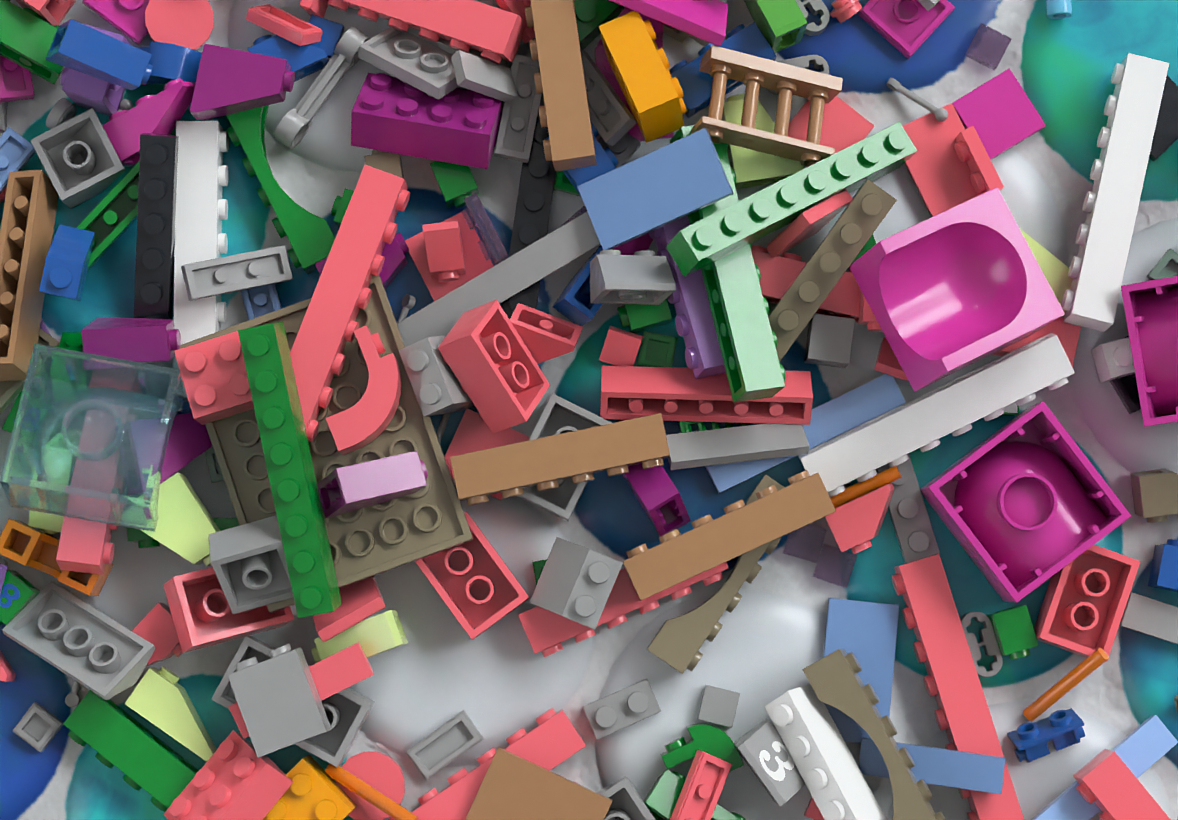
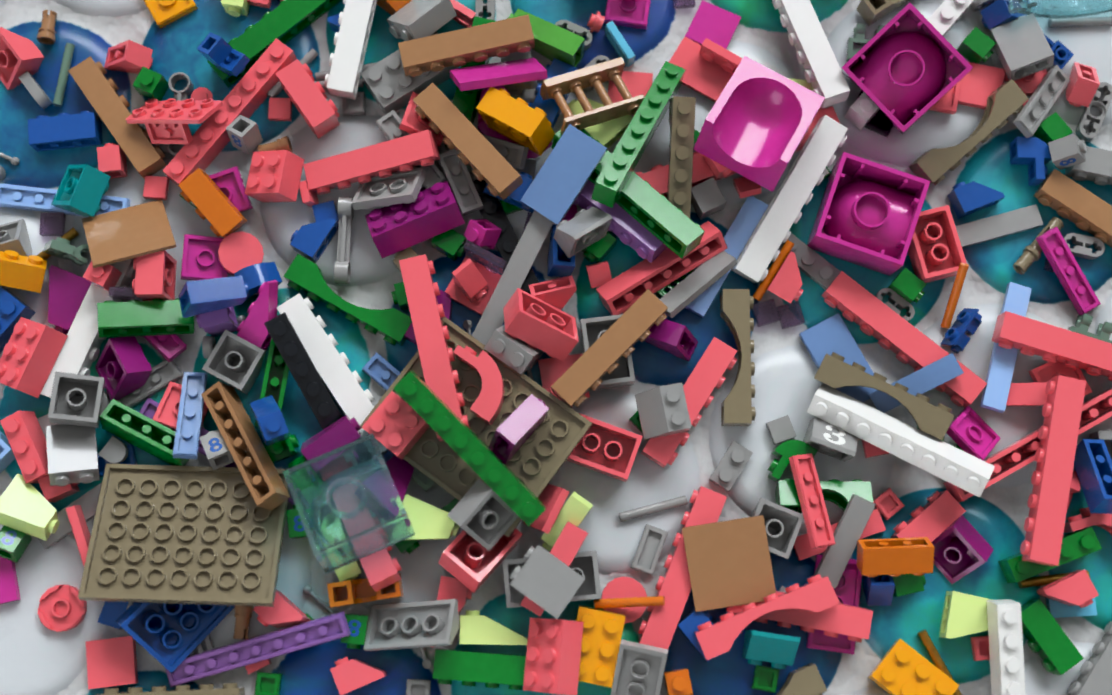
camera: 30 degrees left, 5 degrees down
light grey plate [181,245,293,301] -> none
magenta slope [190,43,295,120] -> none
coral tile [246,4,323,46] -> none
light grey tile [451,50,517,103] -> none
medium nougat brick [623,470,836,601] -> none
green tile [637,331,678,367] -> none
coral tile [766,190,853,258] -> none
light grey hinge [886,78,948,121] -> none
none -> green bracket [263,432,300,464]
none -> dark pink brick [464,219,502,249]
none -> medium azure tile [605,21,635,67]
none -> light grey bar [619,496,688,522]

